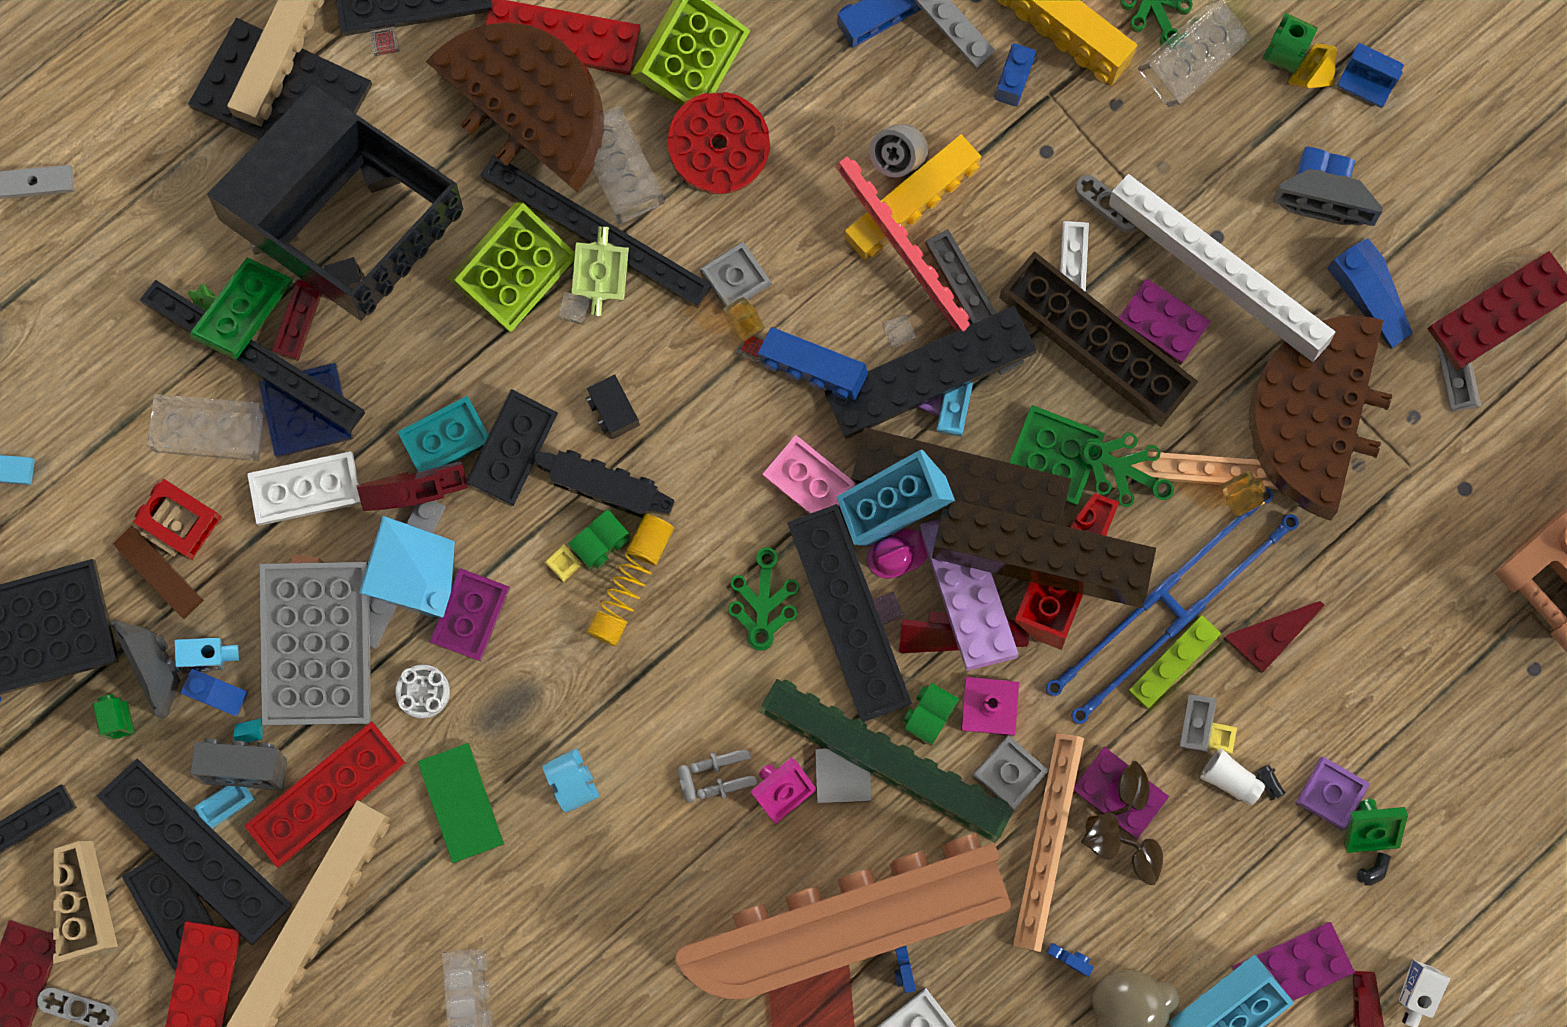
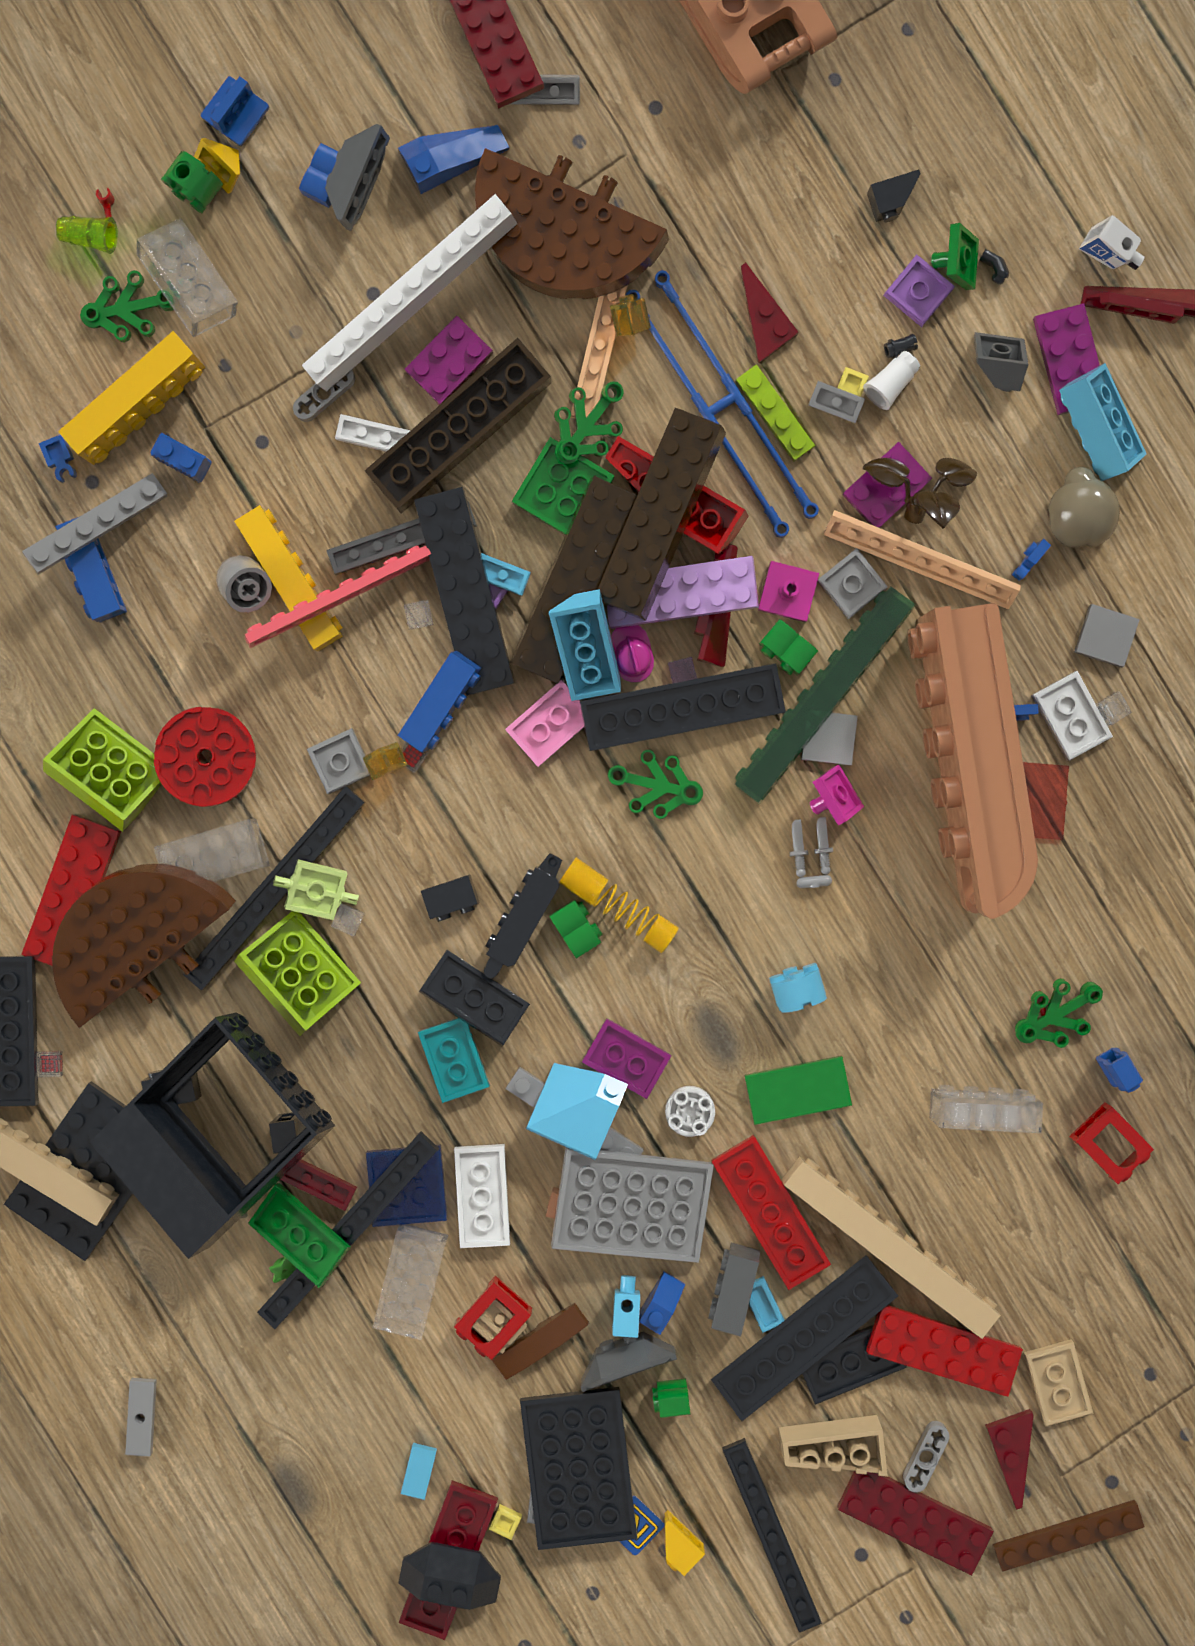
camera: 85 degrees left, 10 degrees up
teal tile [233,718,264,743] -> none
dark red slope [356,461,468,511] -> none
light yellow tile [545,544,583,582] -> none
none -> black slope [867,169,921,222]
none -> dark grey slope [974,332,1029,392]

